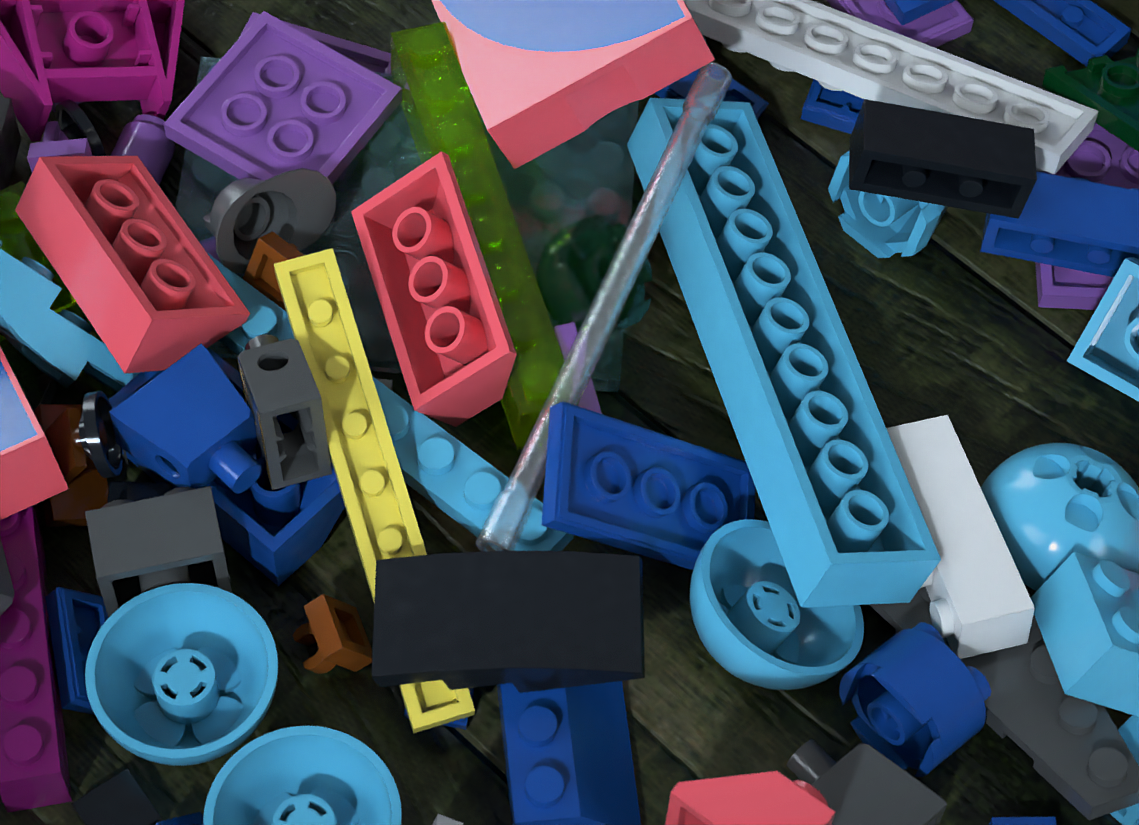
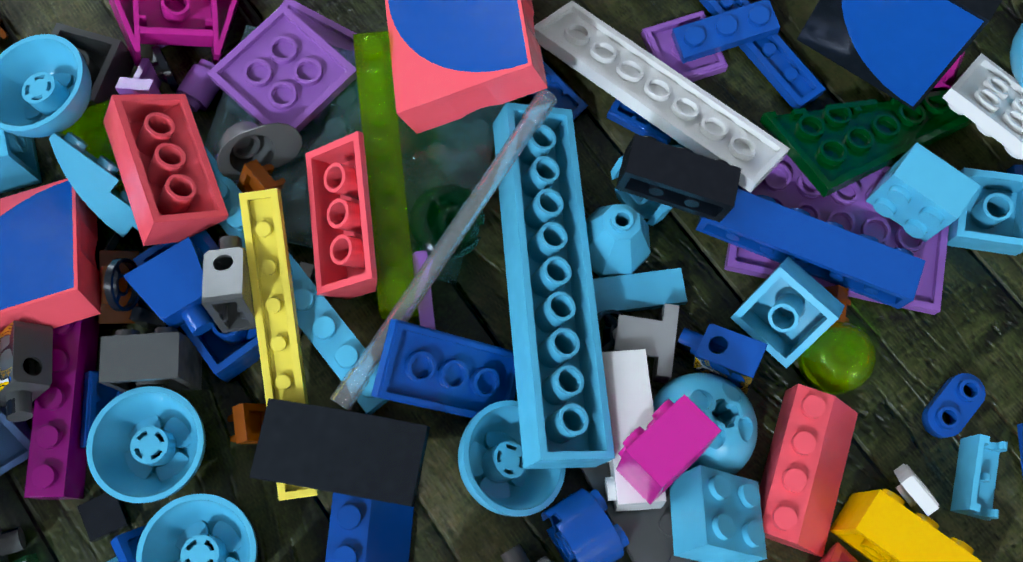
camera: 10 degrees right, 15 degrees up
none -> medium azure cone [586,204,651,278]
none -> medium azure tile [593,268,688,314]
none -> light grey piece [597,303,679,384]
none -> dark pink brick [616,394,722,505]
none -> blue torso [676,324,768,395]

